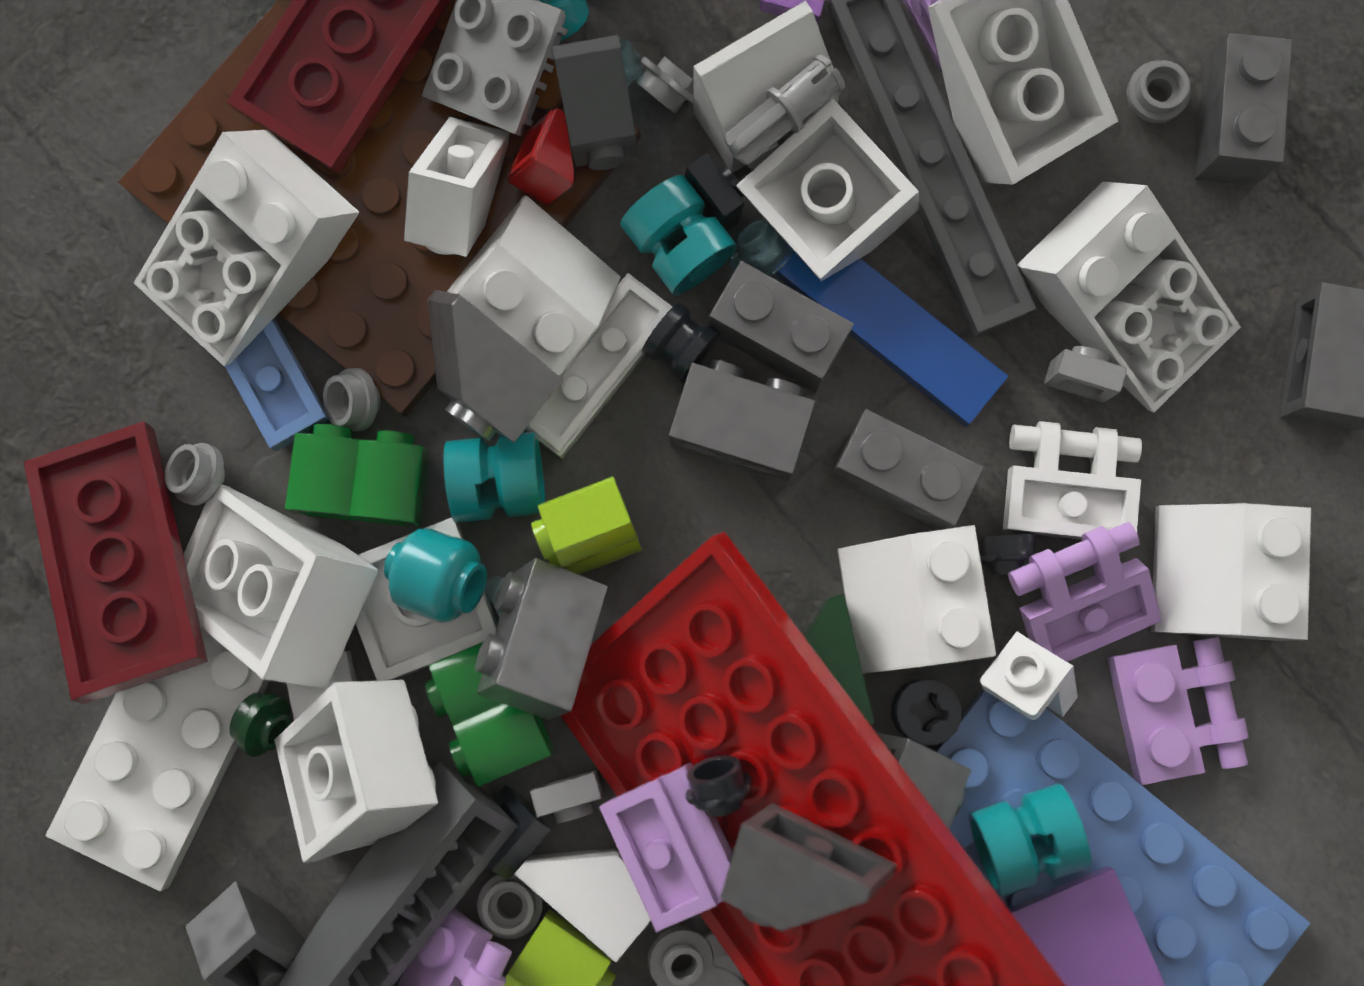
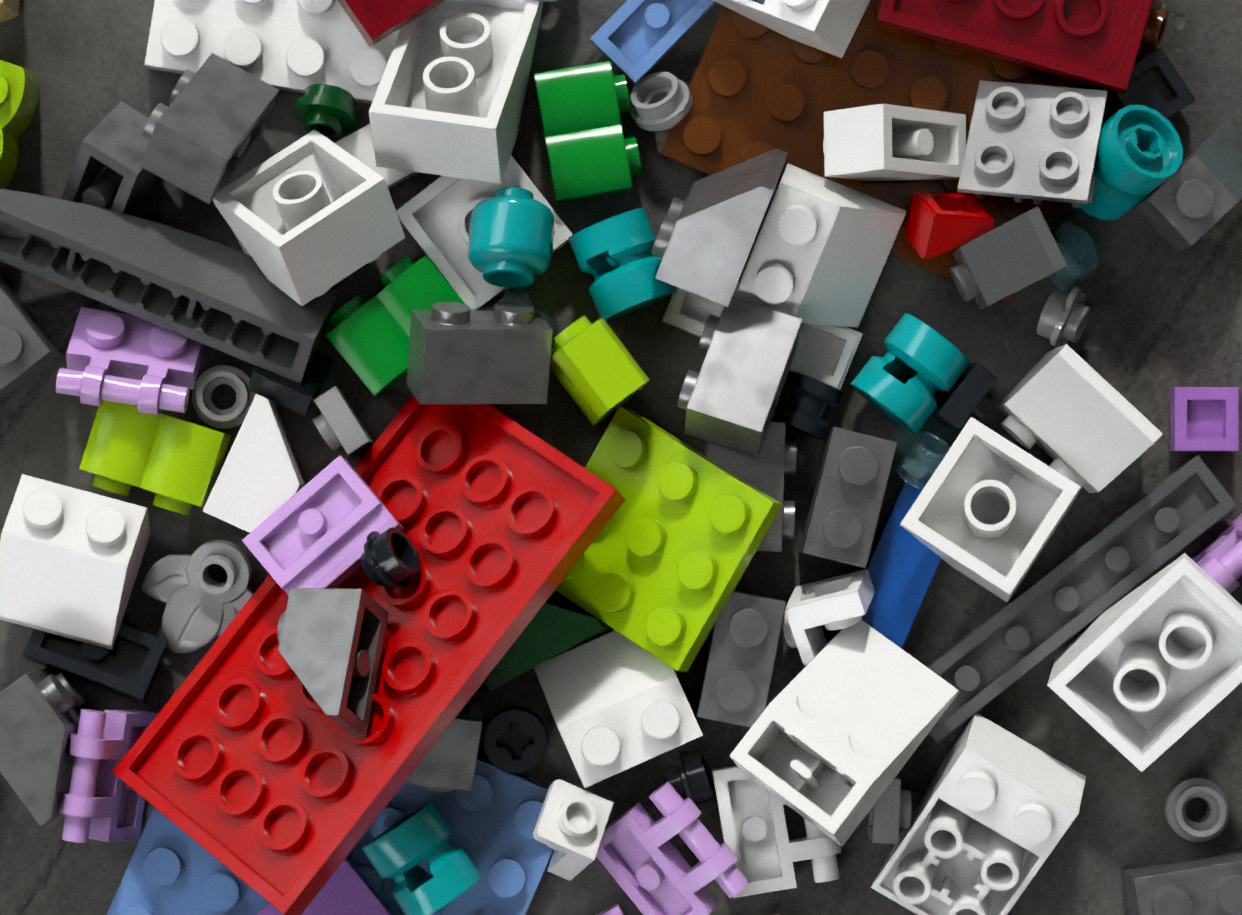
camera: 65 degrees right, 5 degrees up
light grey axle [724,54,845,164] -> none
none -> flat silver brick [140,53,279,204]
none -> lime plate [555,406,783,672]
none -> brick [677,297,802,457]
none -> white slope [730,620,959,847]
none -> white bracket [782,569,875,666]

